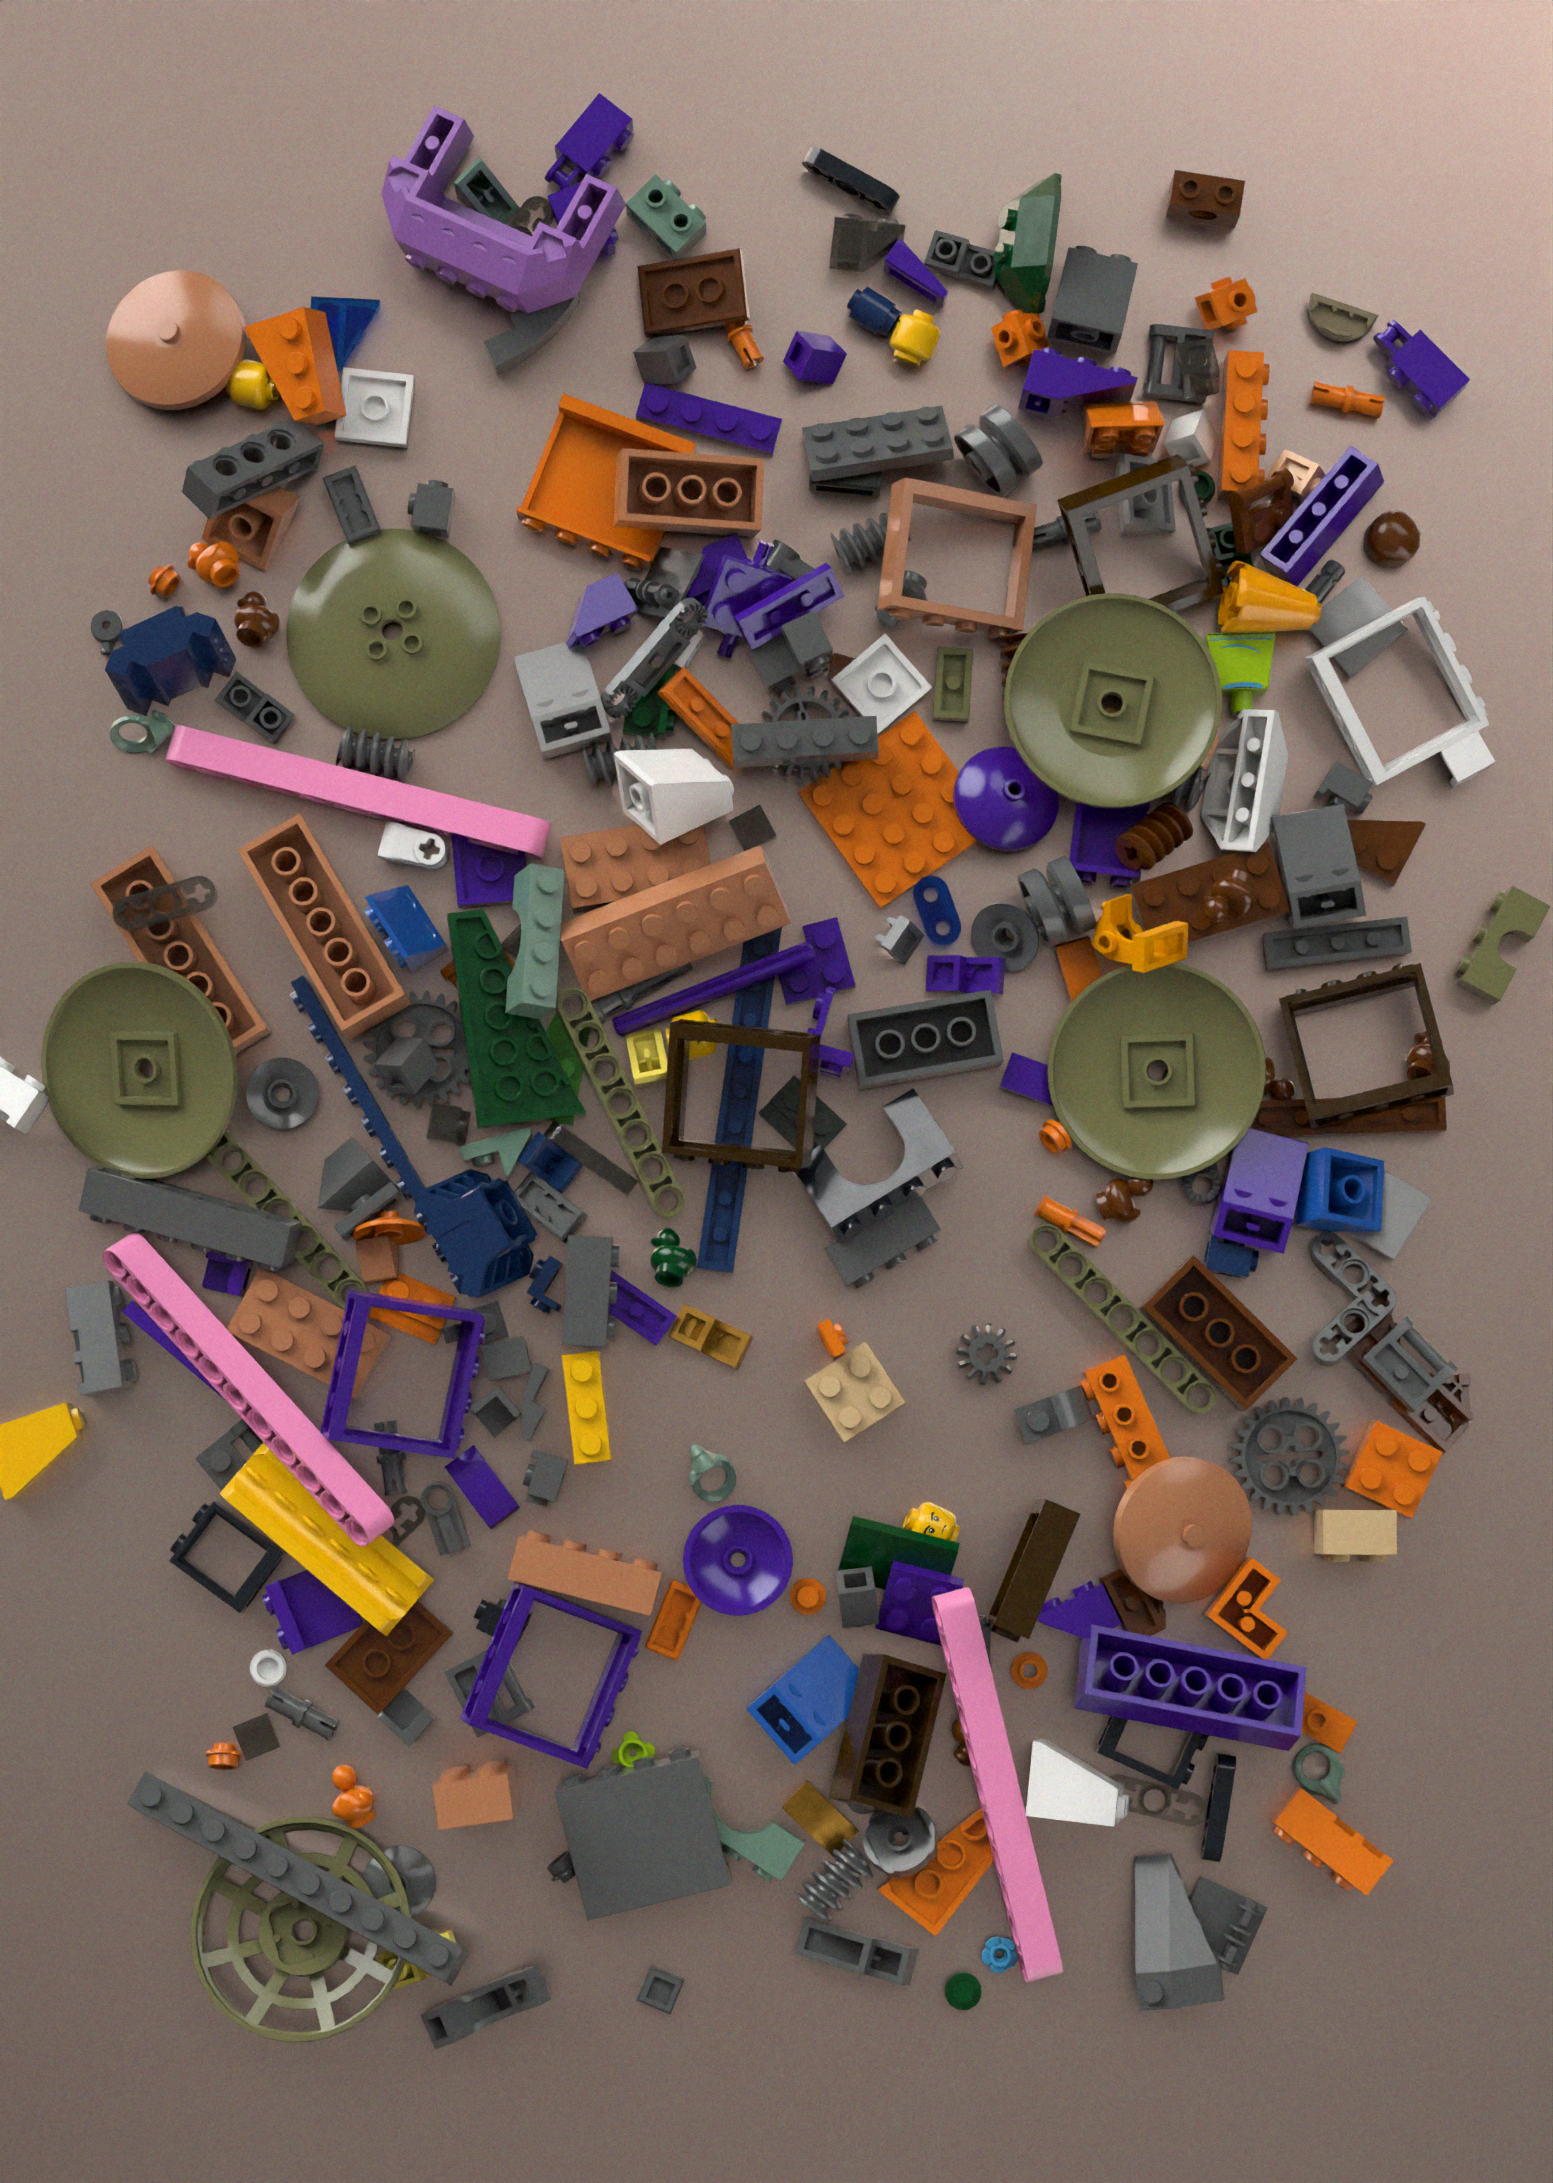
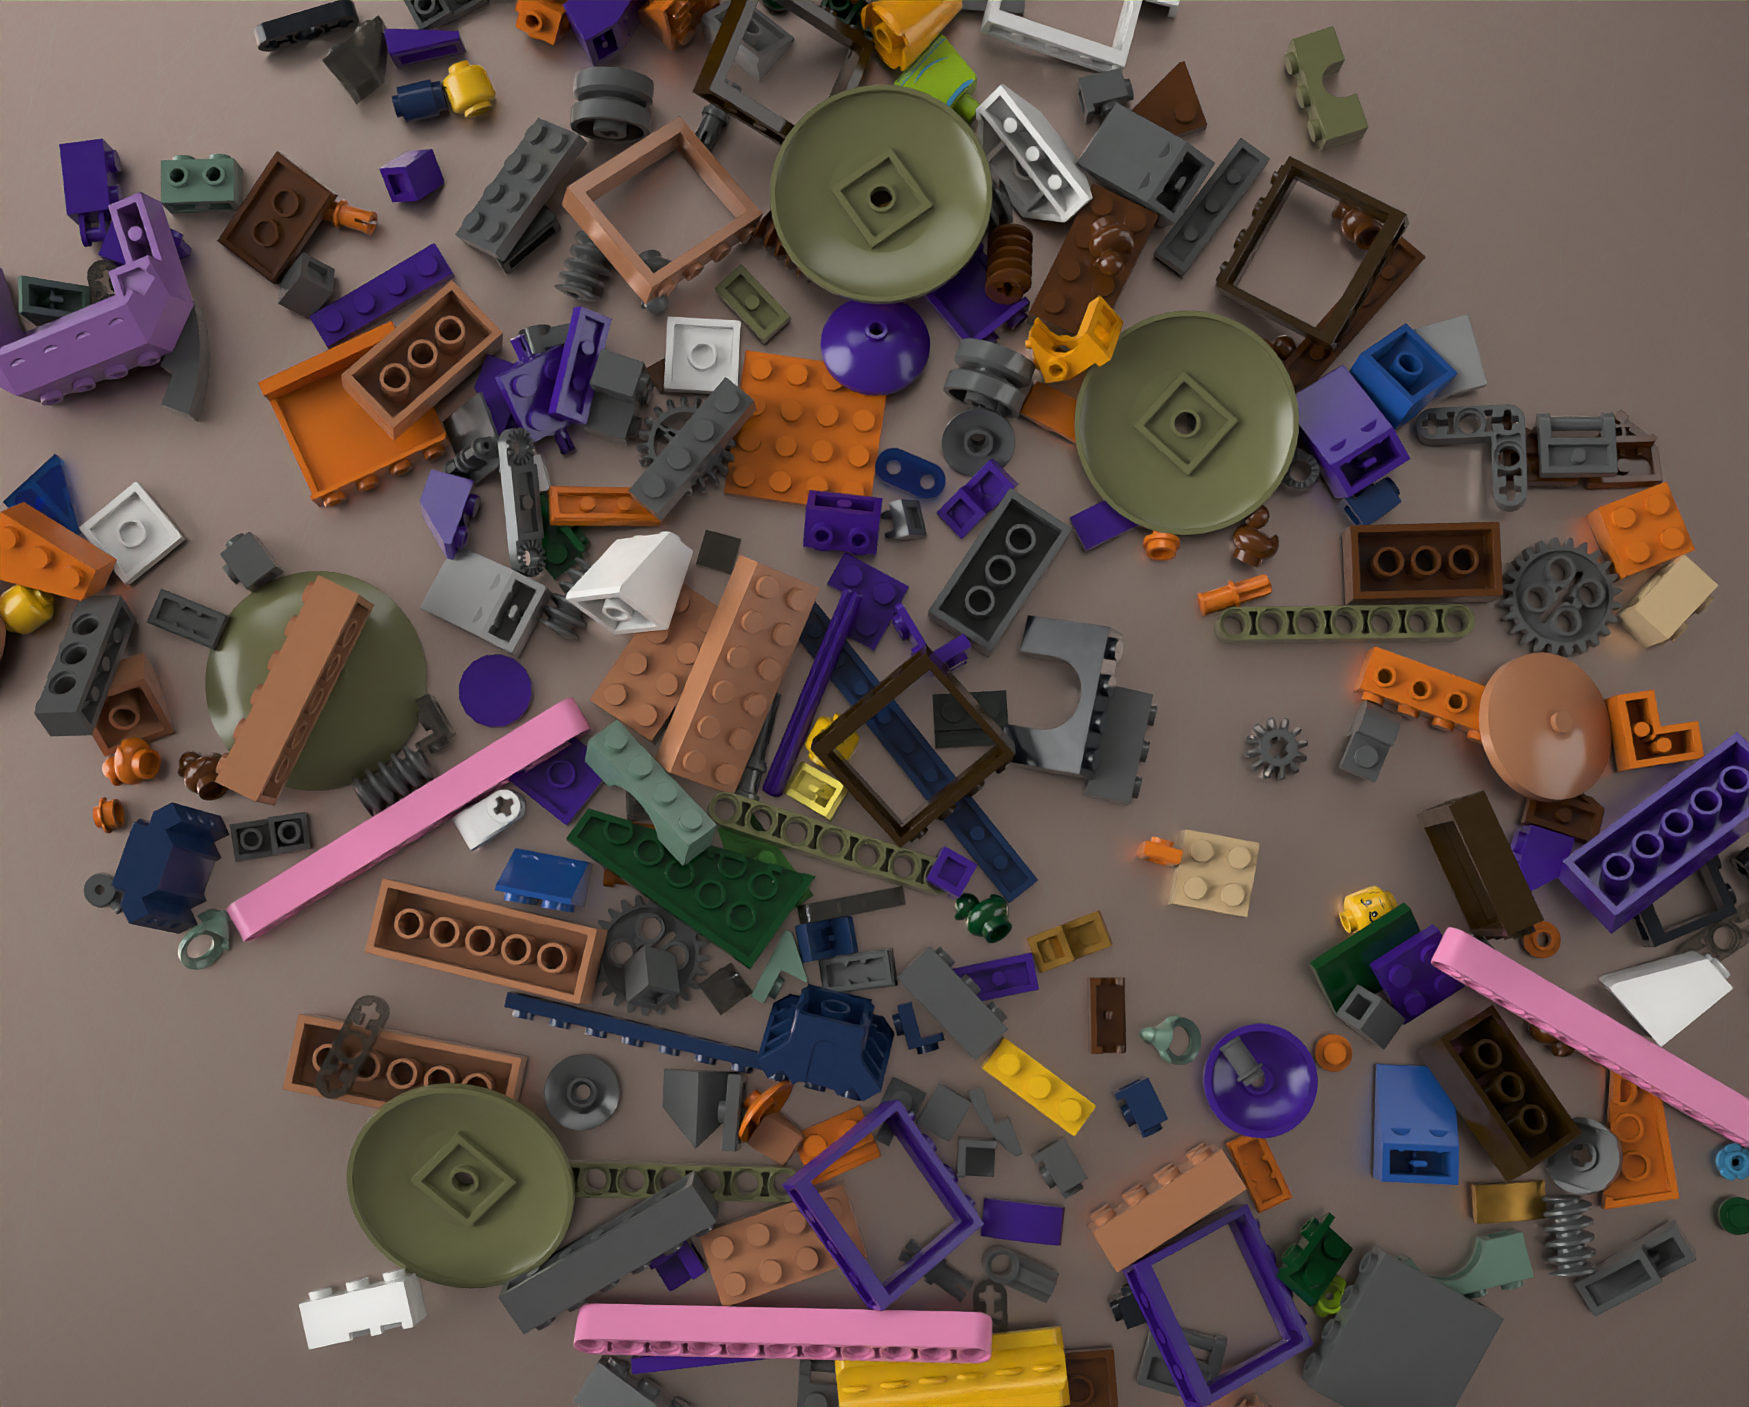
camera: 40 degrees left, 0 degrees up
none -> nougat brick [215,575,374,806]
none -> clear smoke bracket [415,693,457,755]
none -> dark purple tile [459,654,533,728]
none -> dark purple brick [803,490,883,555]
none -> dark purple panel [925,846,977,900]
none -> reddish brown hinge [1087,977,1126,1054]
none -> dark blue brick [1111,1076,1168,1138]
none -> dark grey pin [1219,1035,1265,1086]
none -> dark green bracket [1276,1212,1353,1307]

